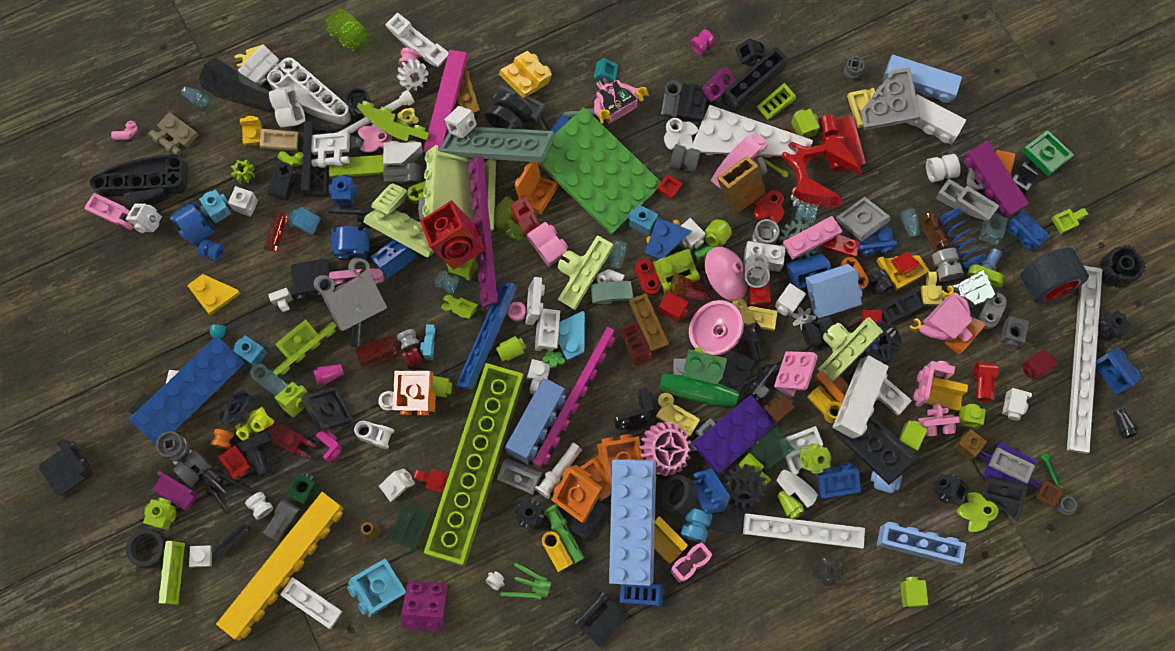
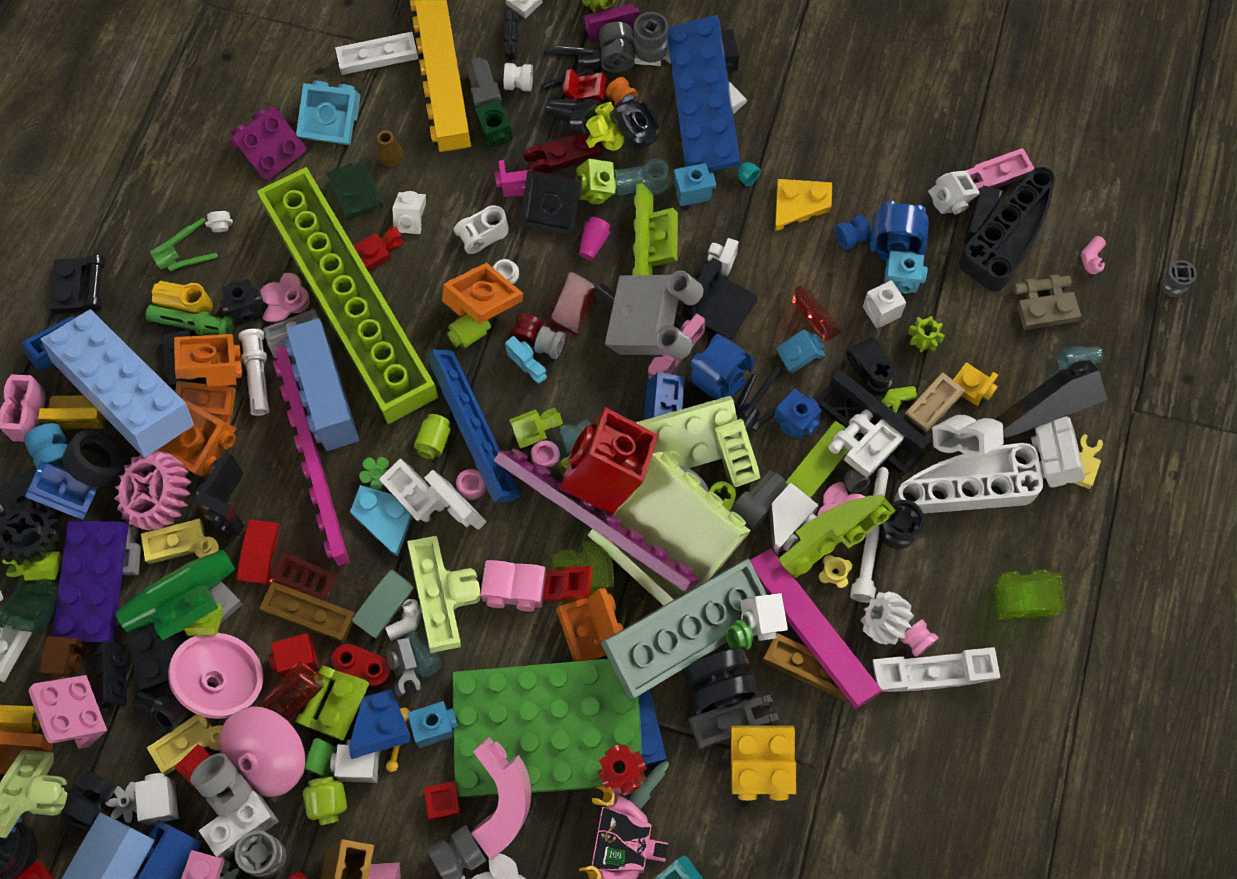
camera: 135 degrees right, 5 degrees down
white plate [527,359,551,394] -> none
none -> red slope [237,519,280,584]
none -> bright pink plate [260,273,310,322]
none -> dark grey plate [387,638,421,697]
none -> bright pink arch [471,737,531,860]
none -> bright pink tile [531,441,560,471]
none -> red brick [598,745,647,795]
none -> bright green plate [726,620,753,650]
none -> dark grey wheel [1160,260,1197,298]

